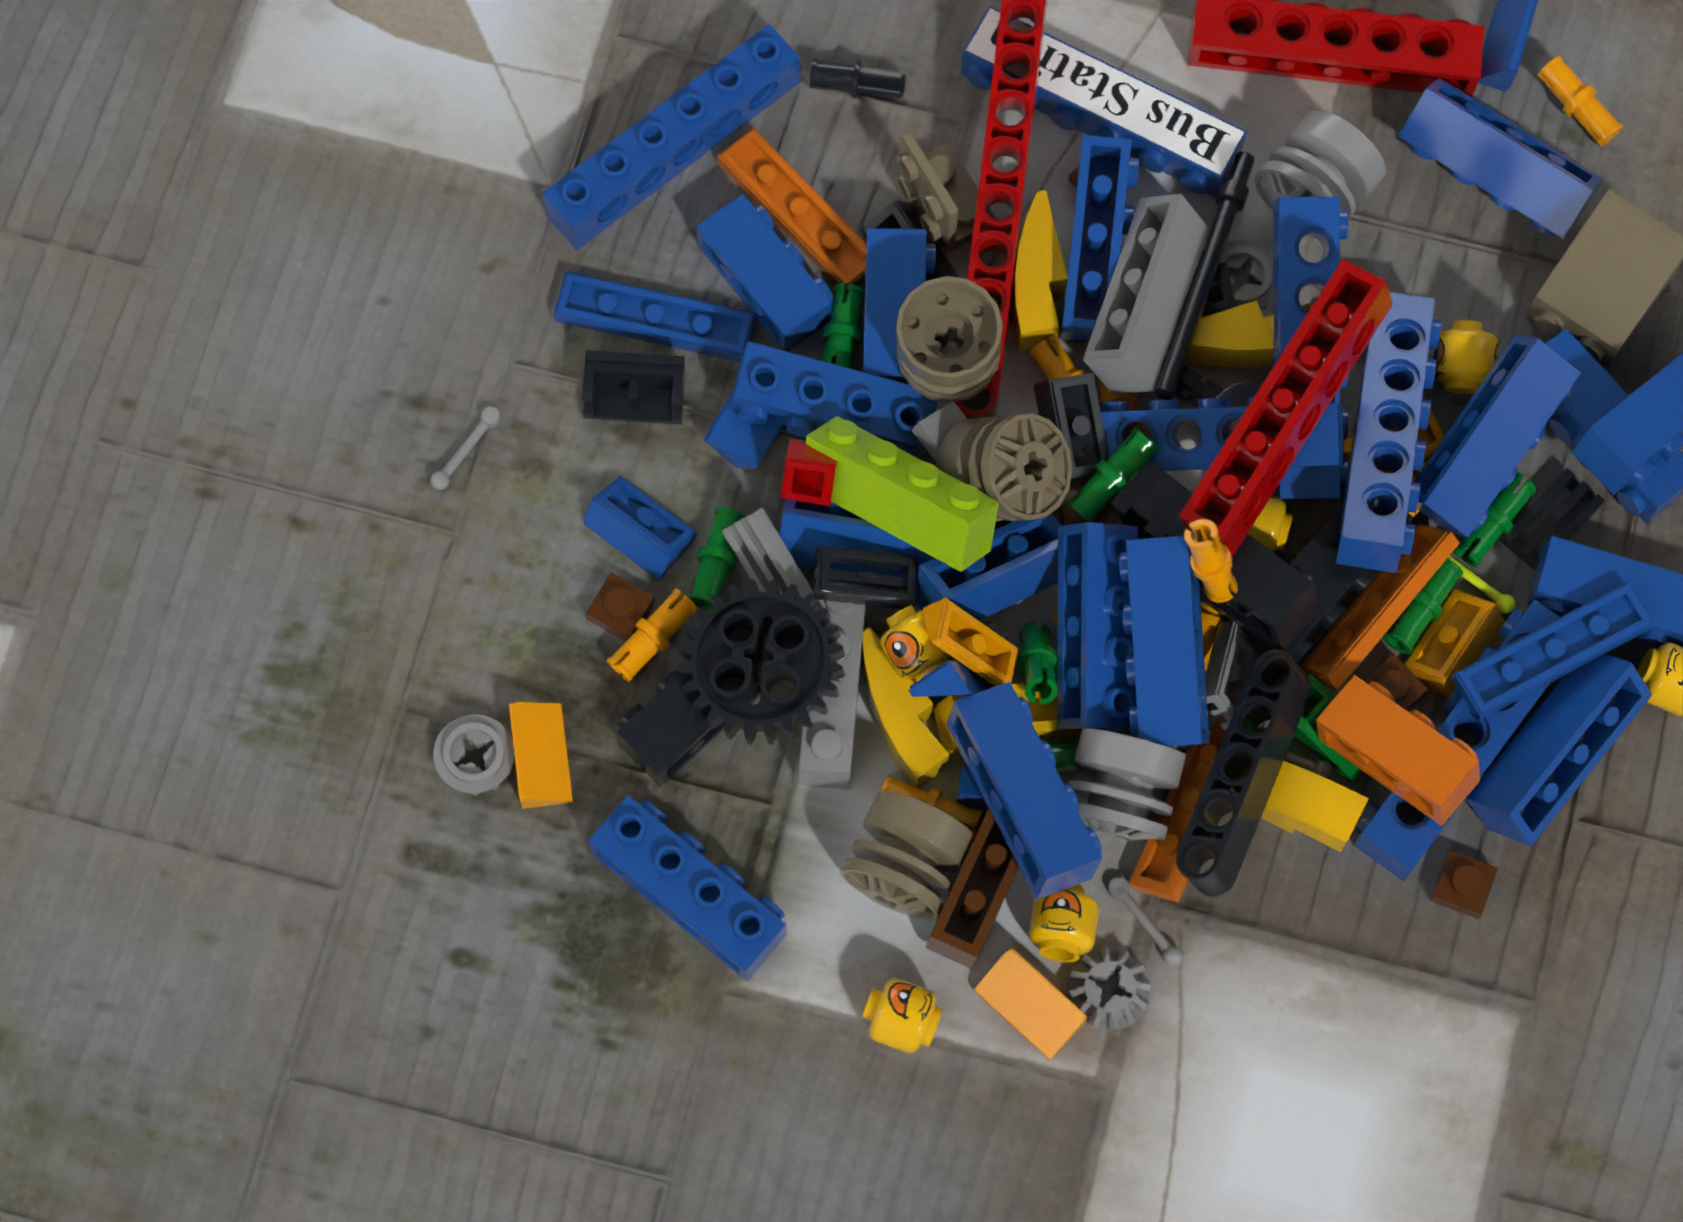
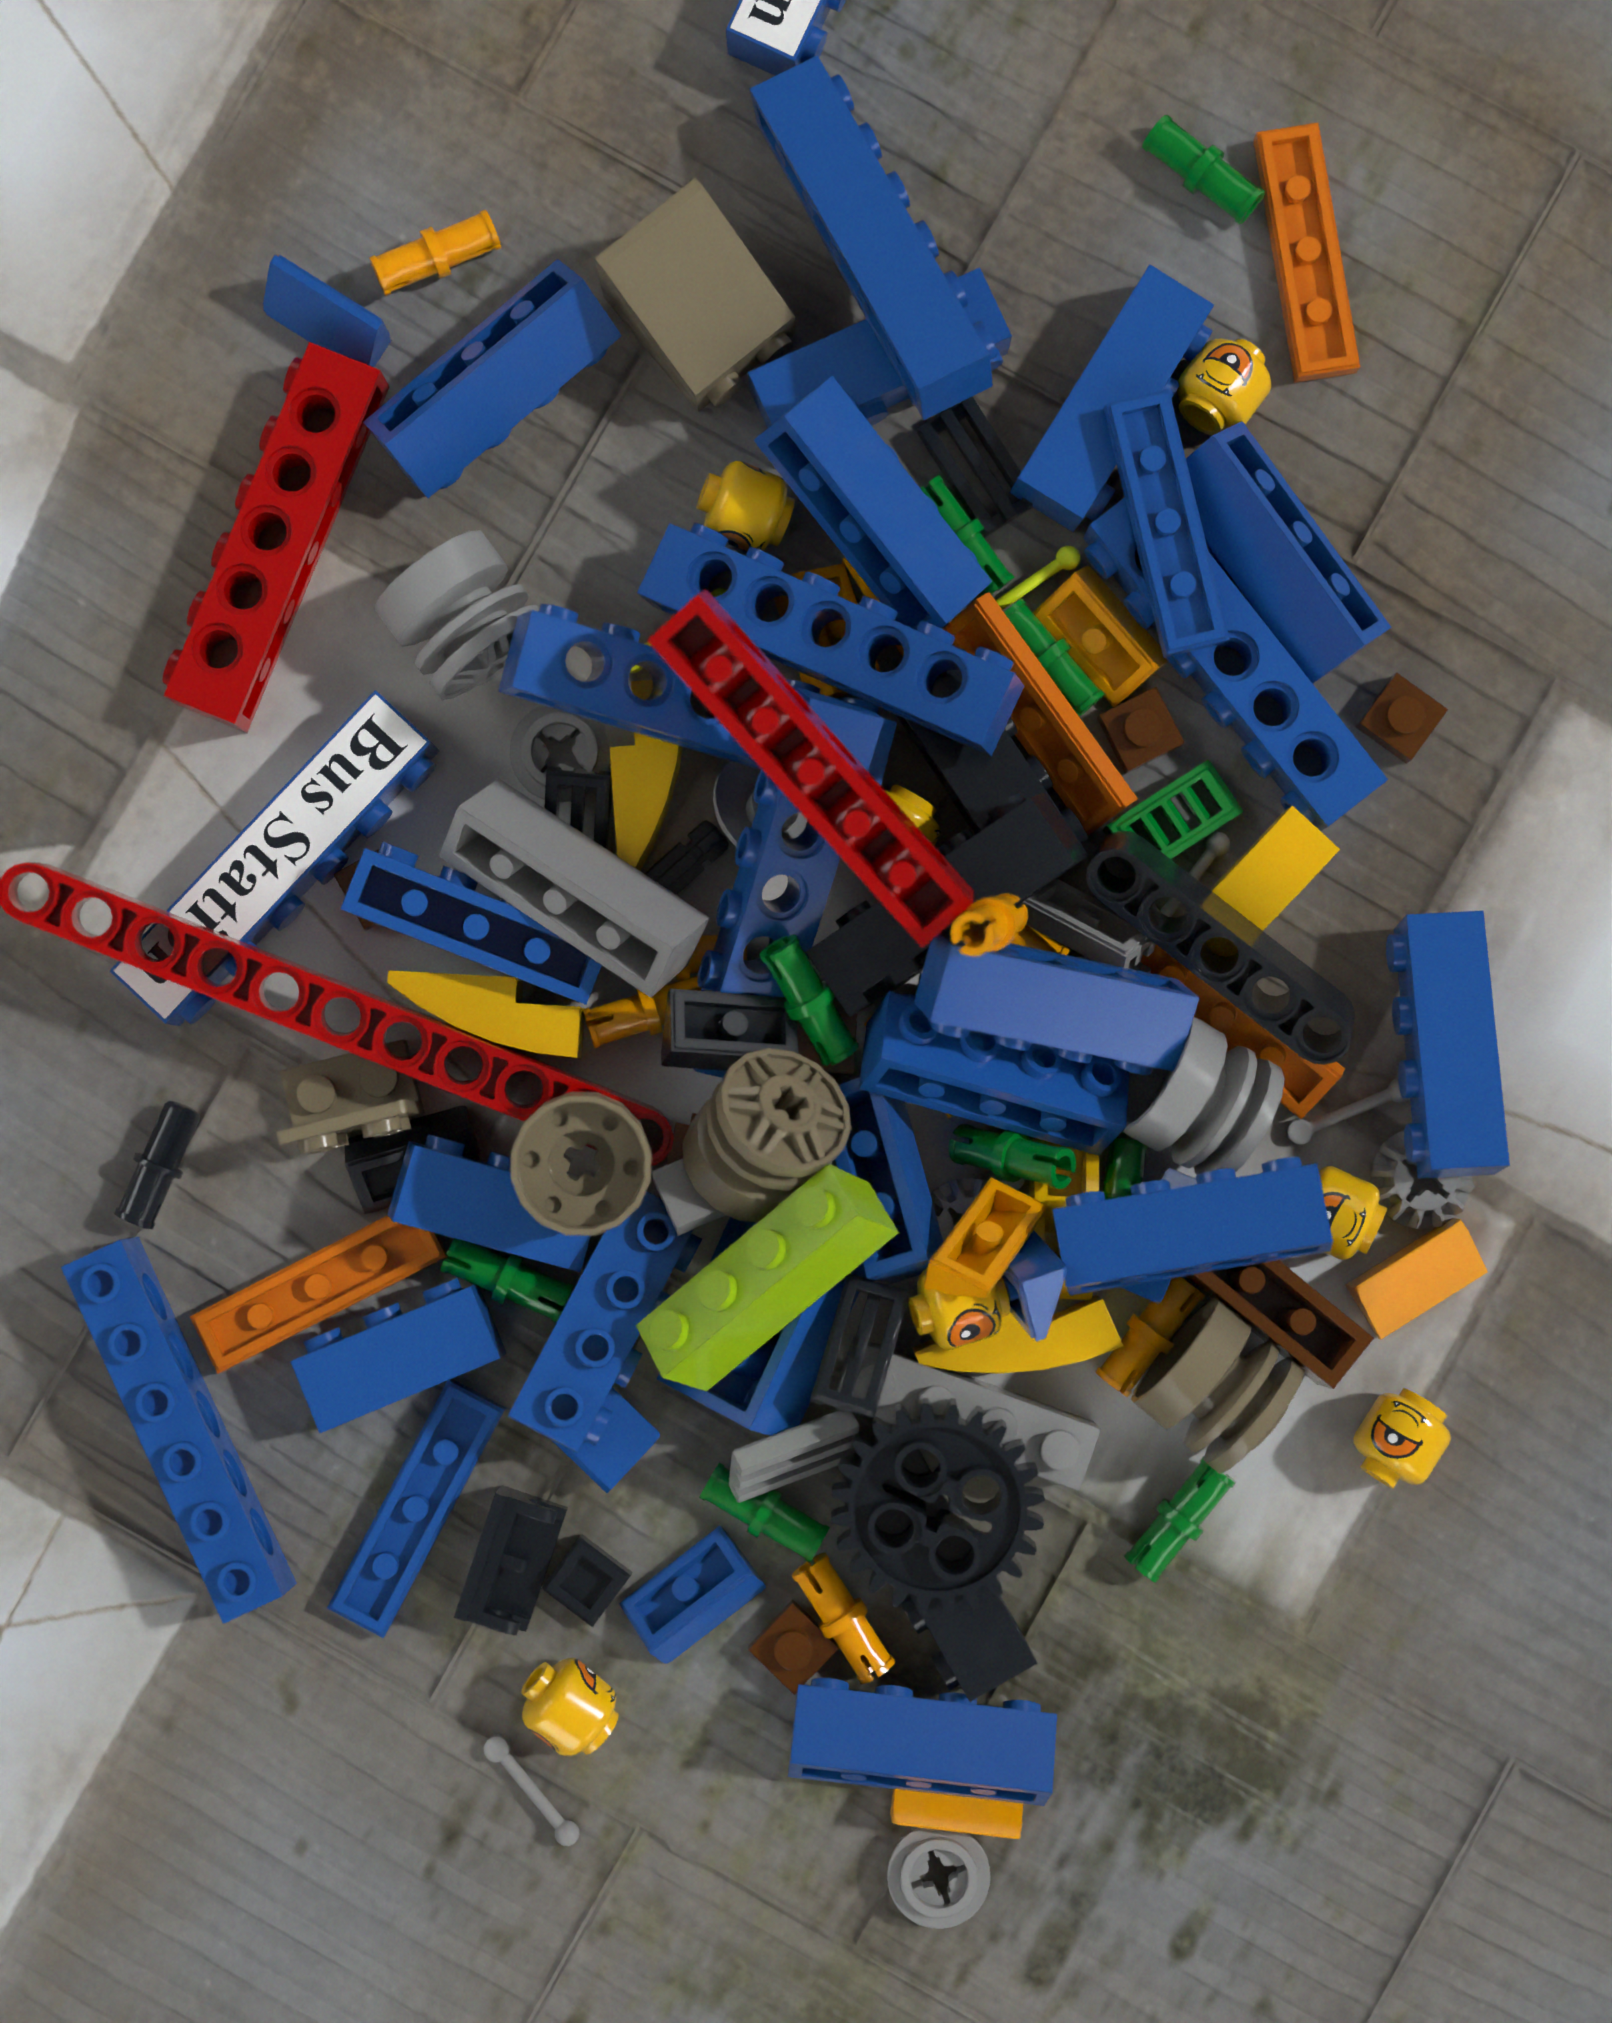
camera: 75 degrees left, 15 degrees up
blue brick [588,795,787,982] -> none
red slope [780,439,837,506] -> none
black bar [1154,152,1255,400] -> none
orange brick [1316,675,1480,826] -> none
none -> yellow head [521,1657,619,1757]
none -> black tile [541,1534,632,1627]
none -> blue brick [788,1678,1057,1806]
none -> green pin [1124,1456,1236,1583]
none -> blue brick [1386,910,1510,1179]

